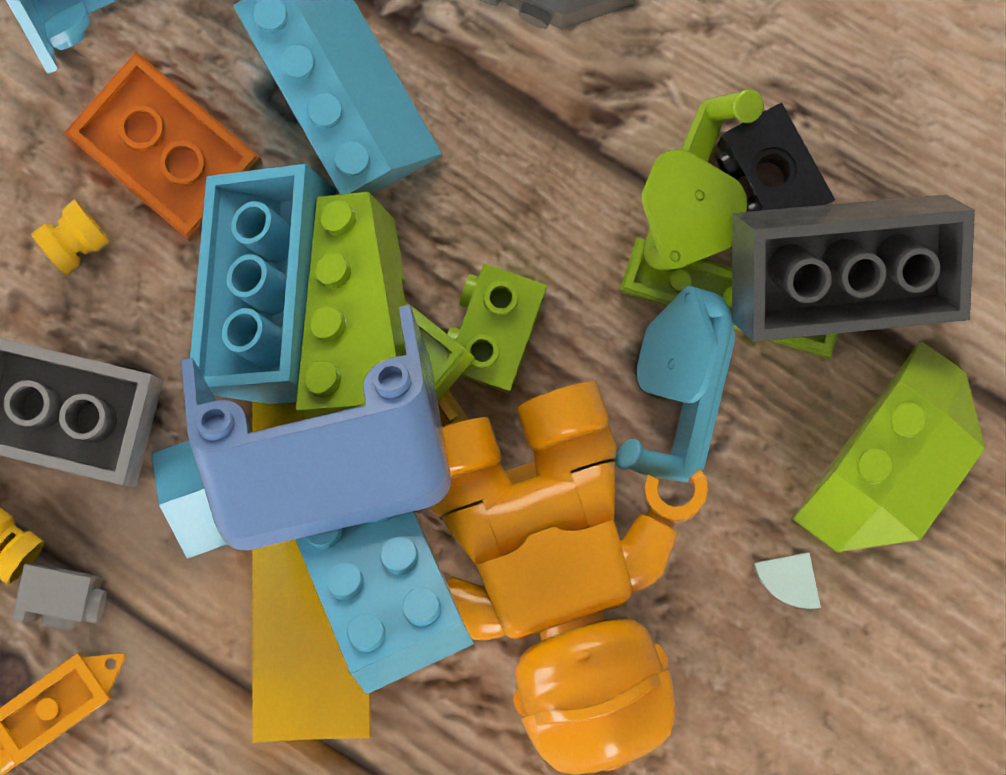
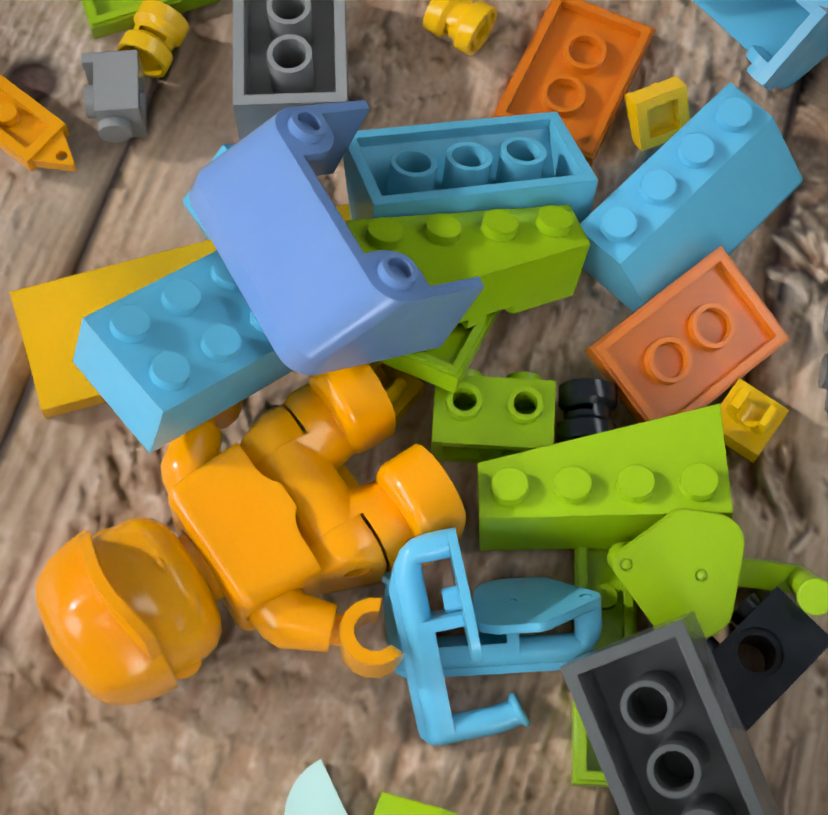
camera: 70 degrees right, 15 degrees down
none -> medium azure piece [388,527,531,746]
none -> lime wedge [477,403,733,551]
none -> black wheel [557,378,618,443]
none -> orange tile [584,246,791,423]
none -> yellow tile [625,76,690,151]
none -> yellow tile [720,378,789,463]

